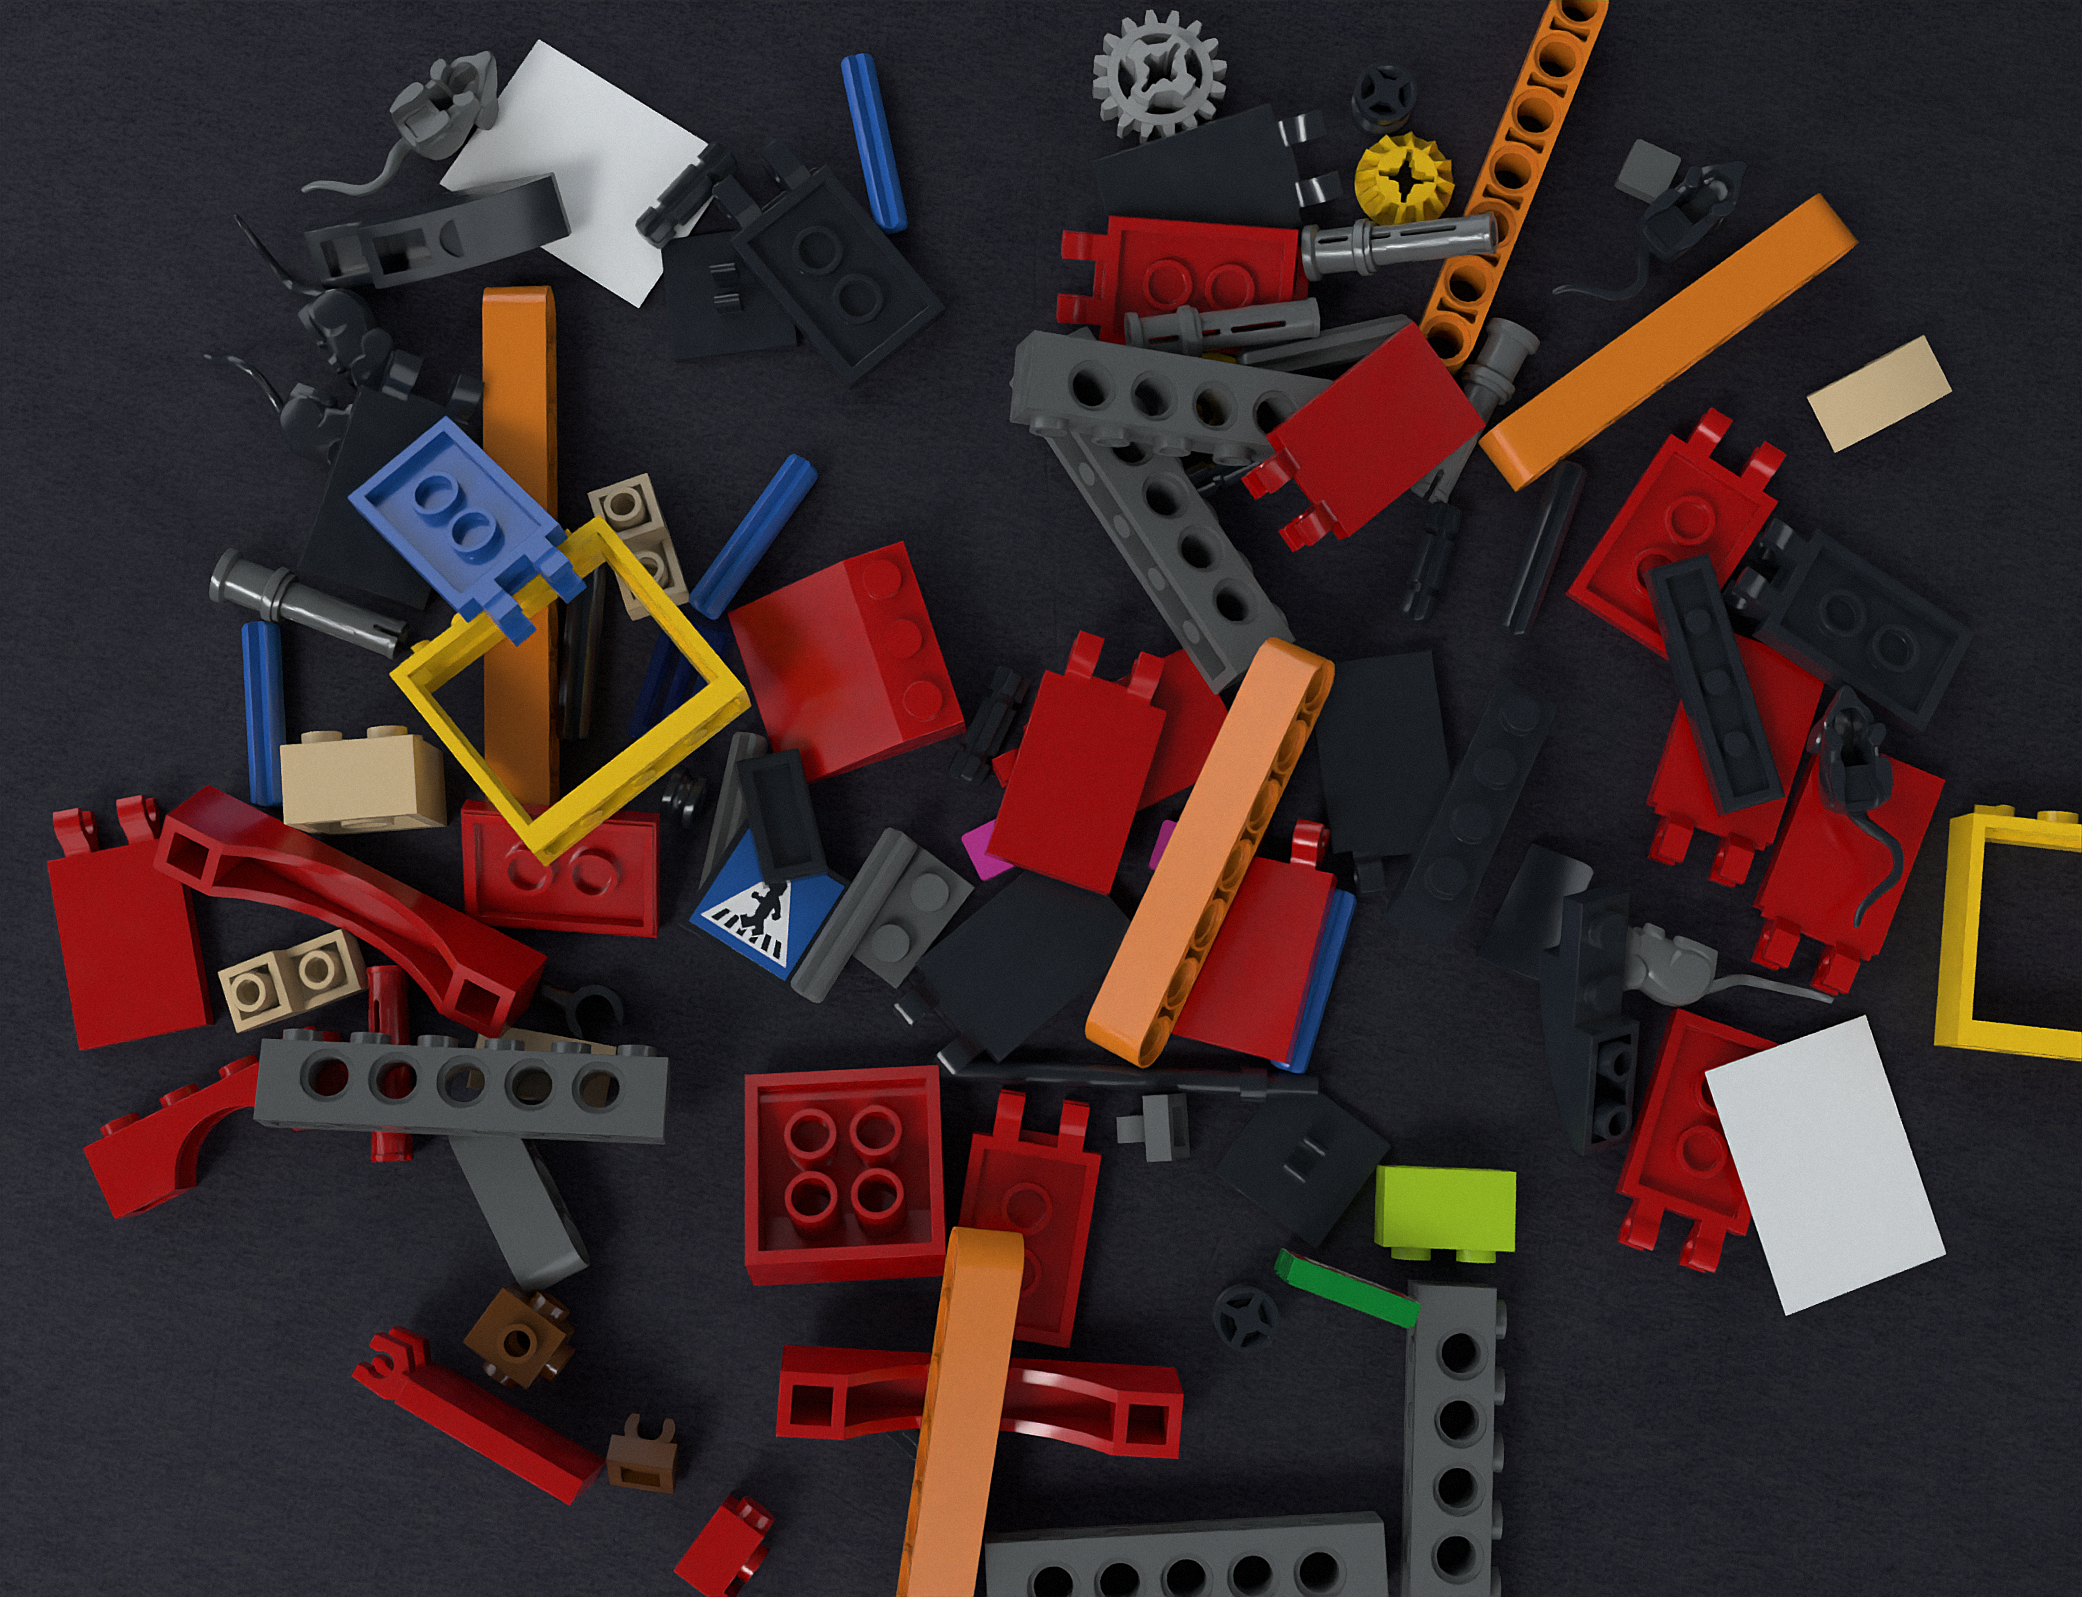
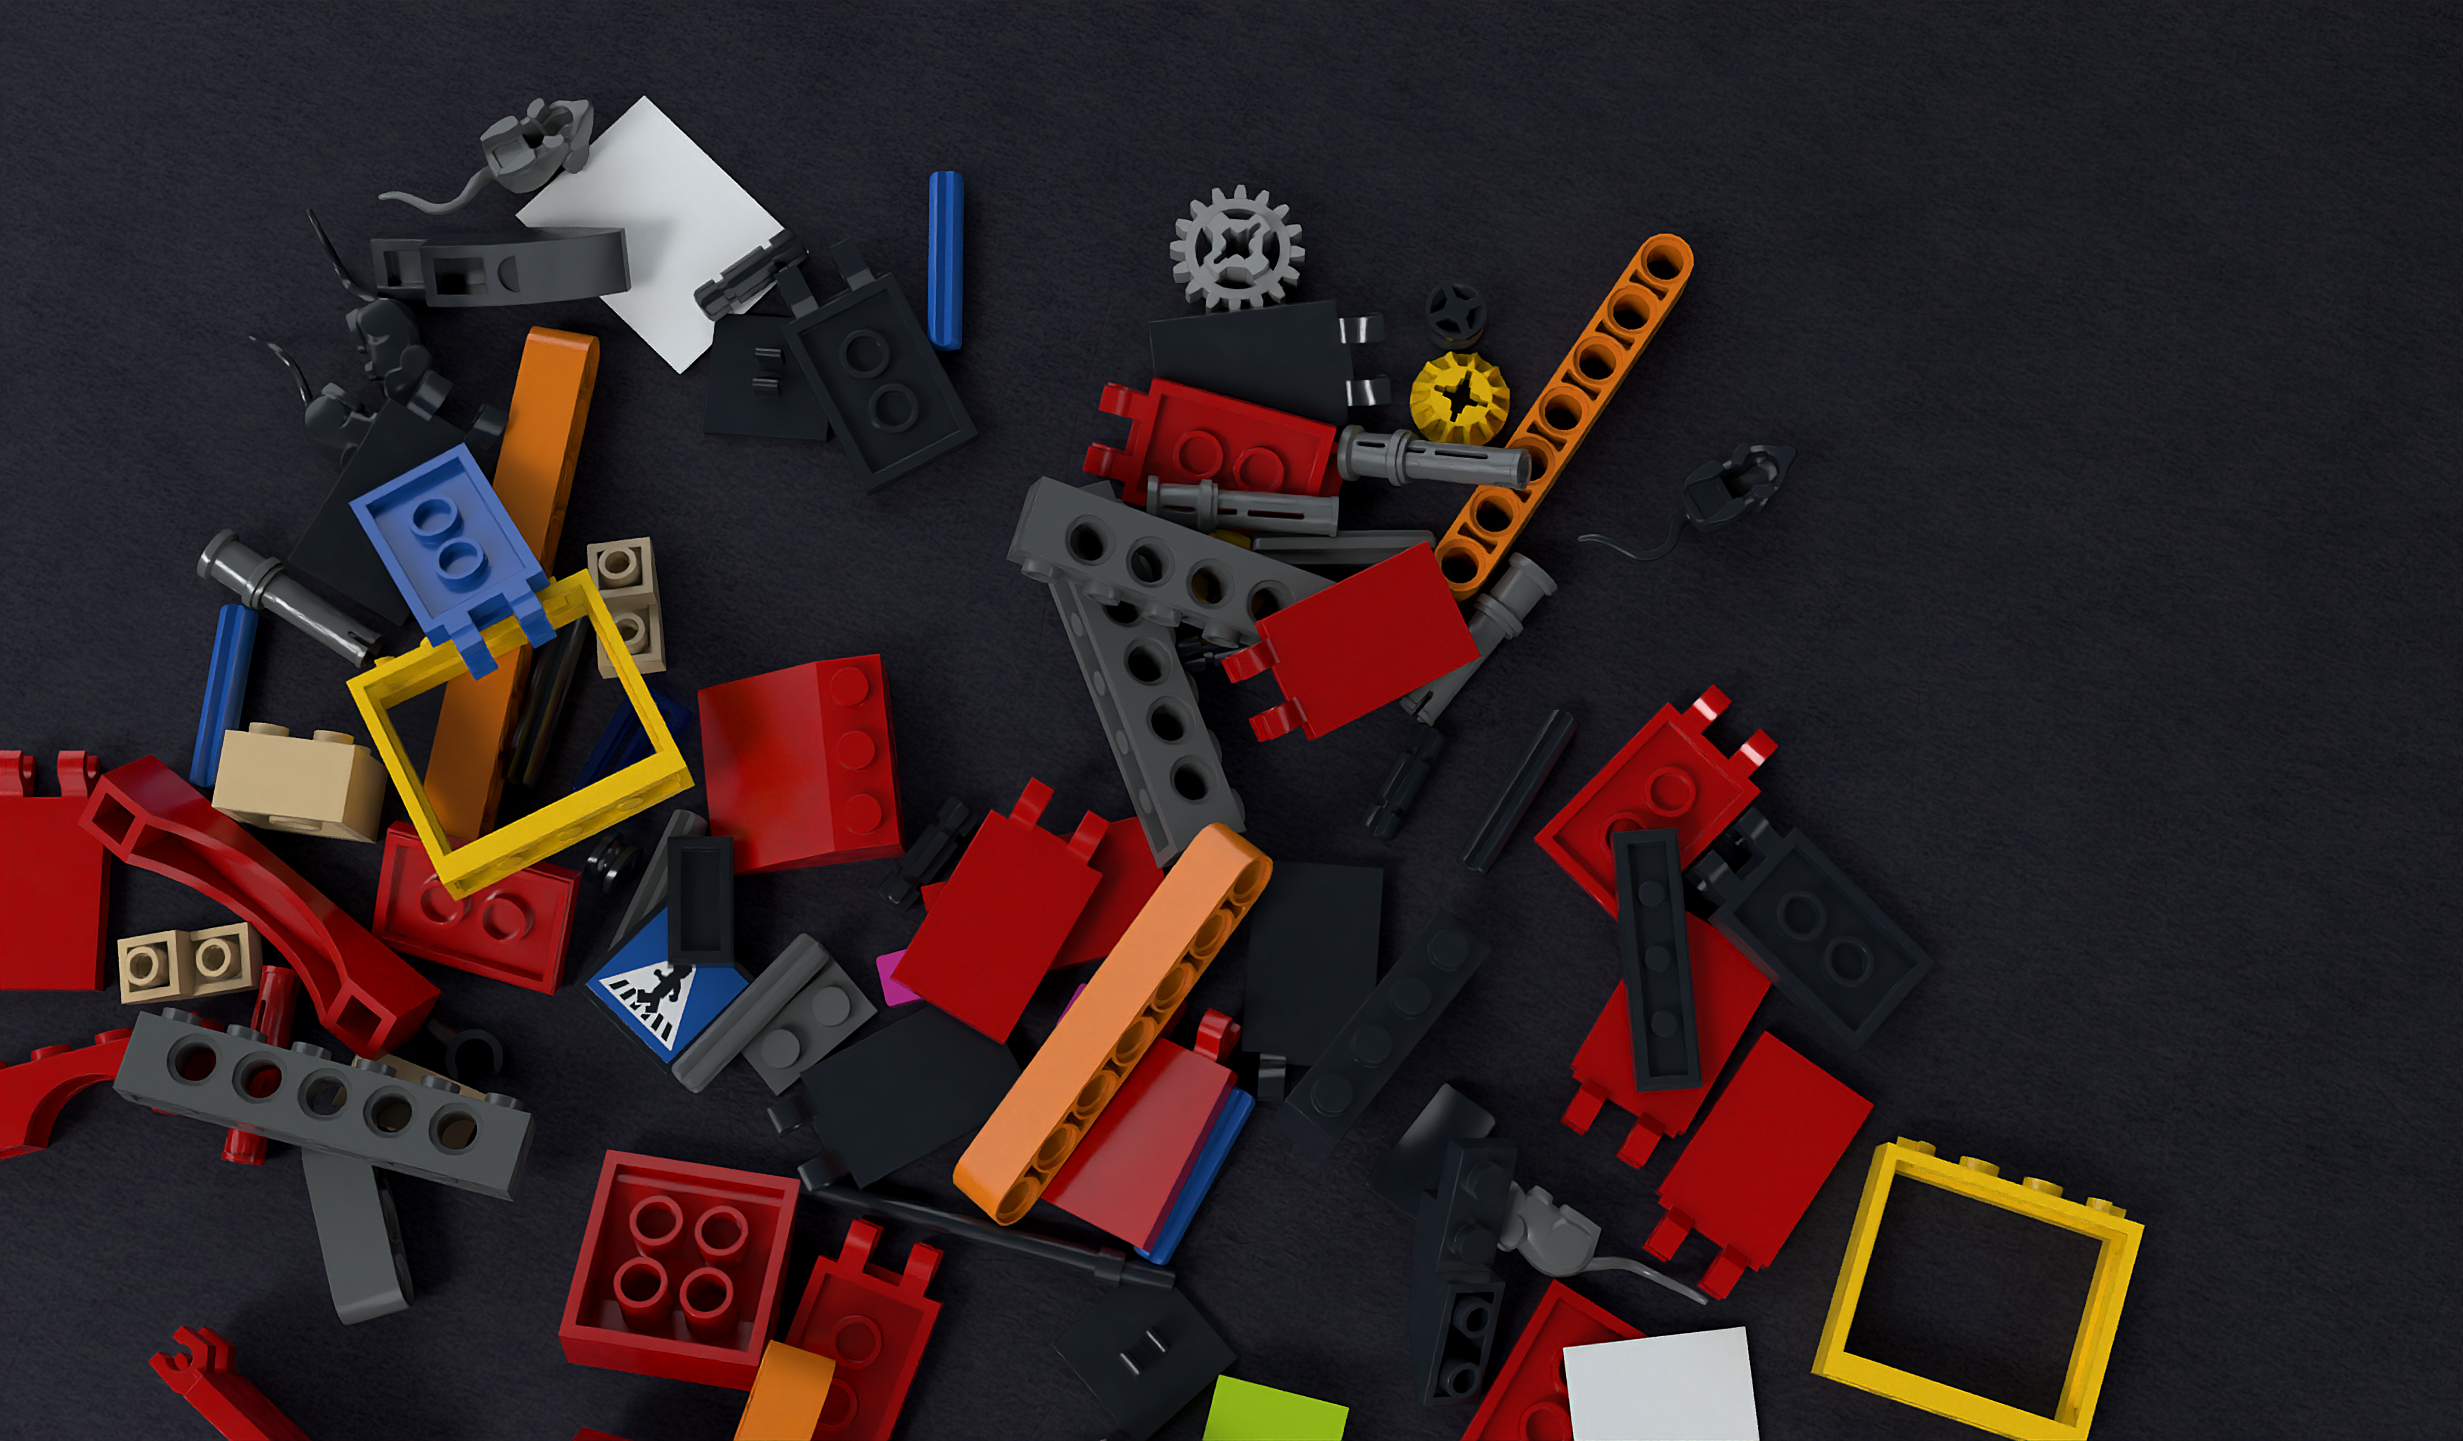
camera: 15 degrees right, 5 degrees down
reddish brown brick [463,1282,578,1390] -> none
blue axle [688,454,819,620] -> none
dark grey tile [1116,1093,1190,1162] -> none
orange beam [1478,193,1858,492] -> none
dark grey piece [1615,139,1681,204] -> none
black animal [1806,685,1905,928] -> none
tan slope [1807,335,1952,453] -> none

